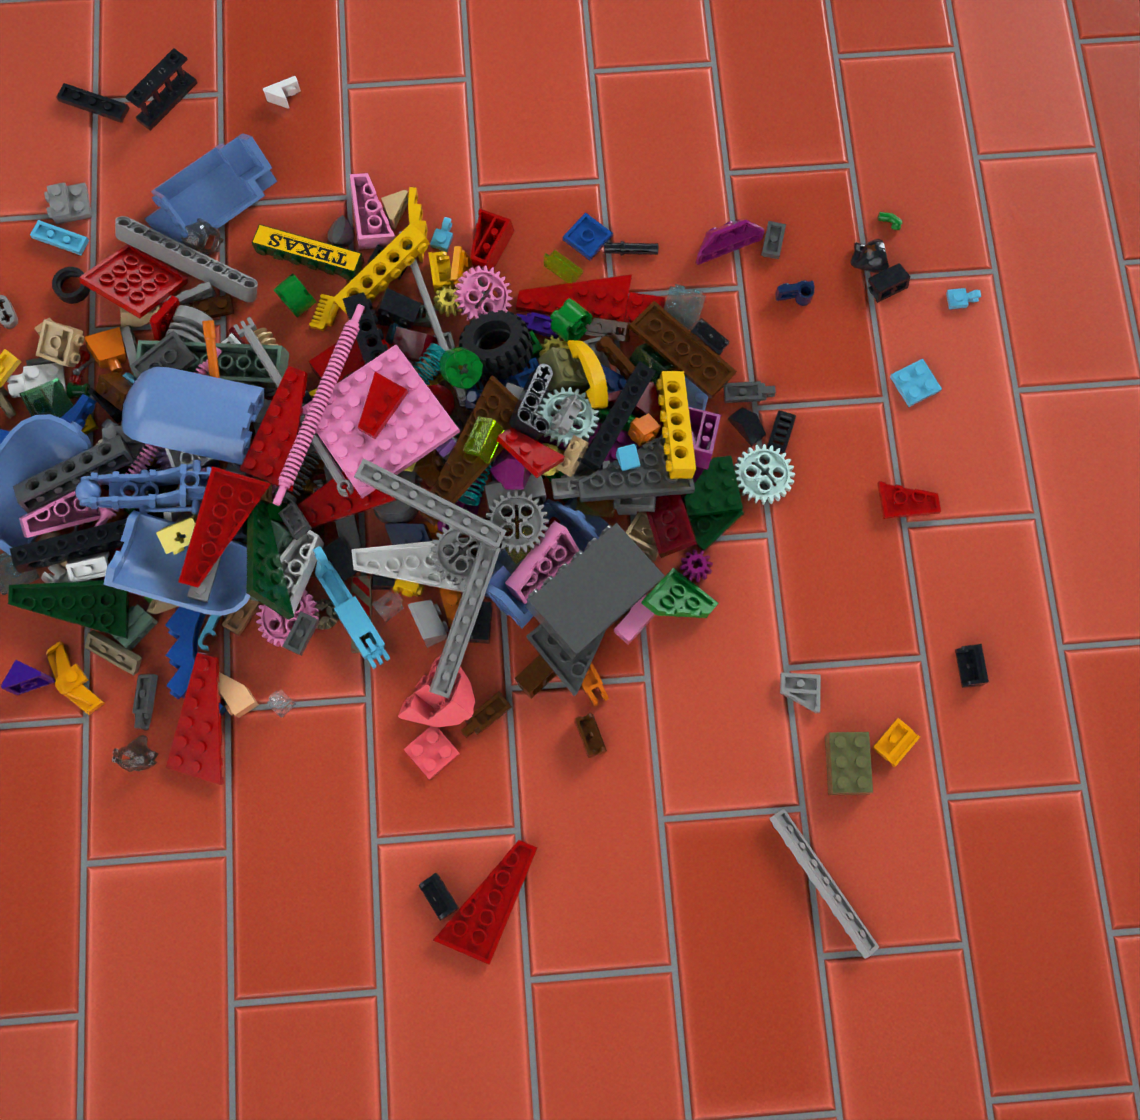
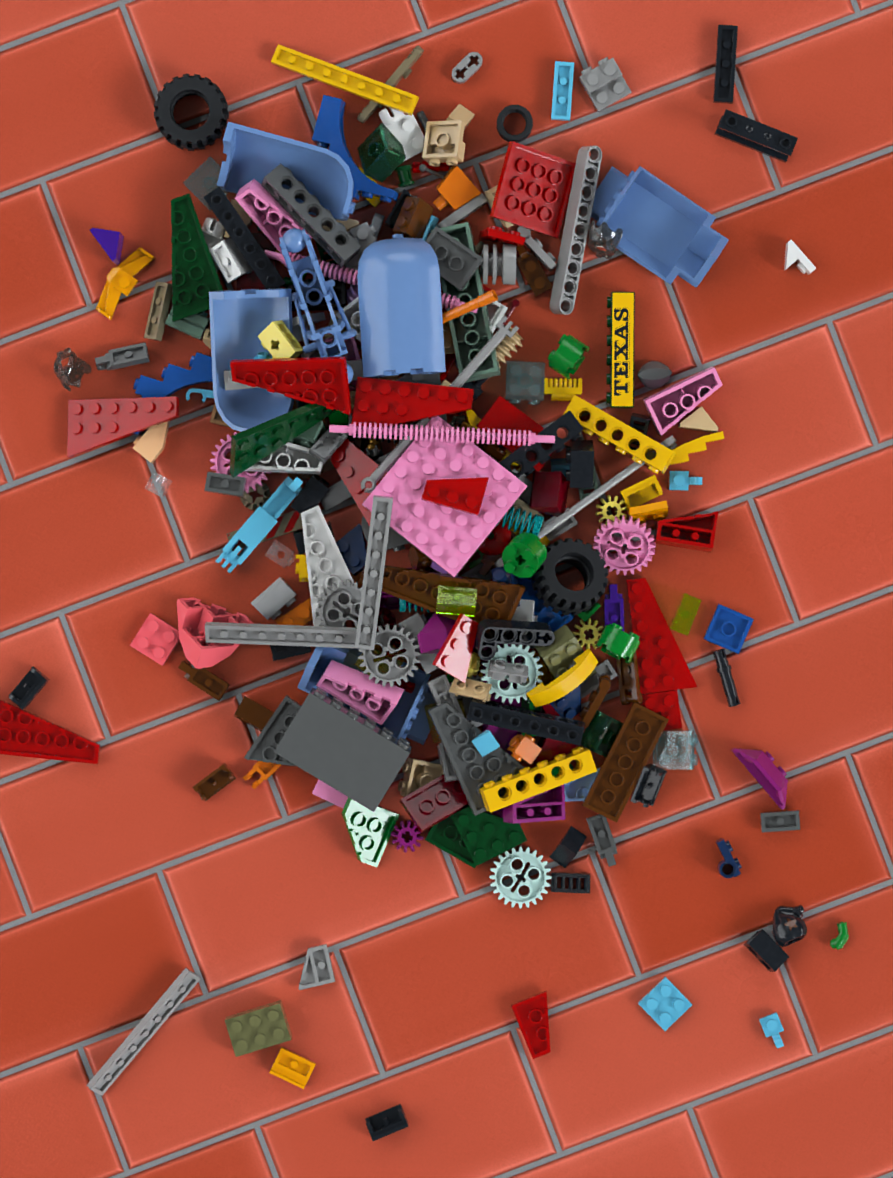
camera: 75 degrees right, 15 degrees up
none -> clear light blue plate [505,361,545,405]

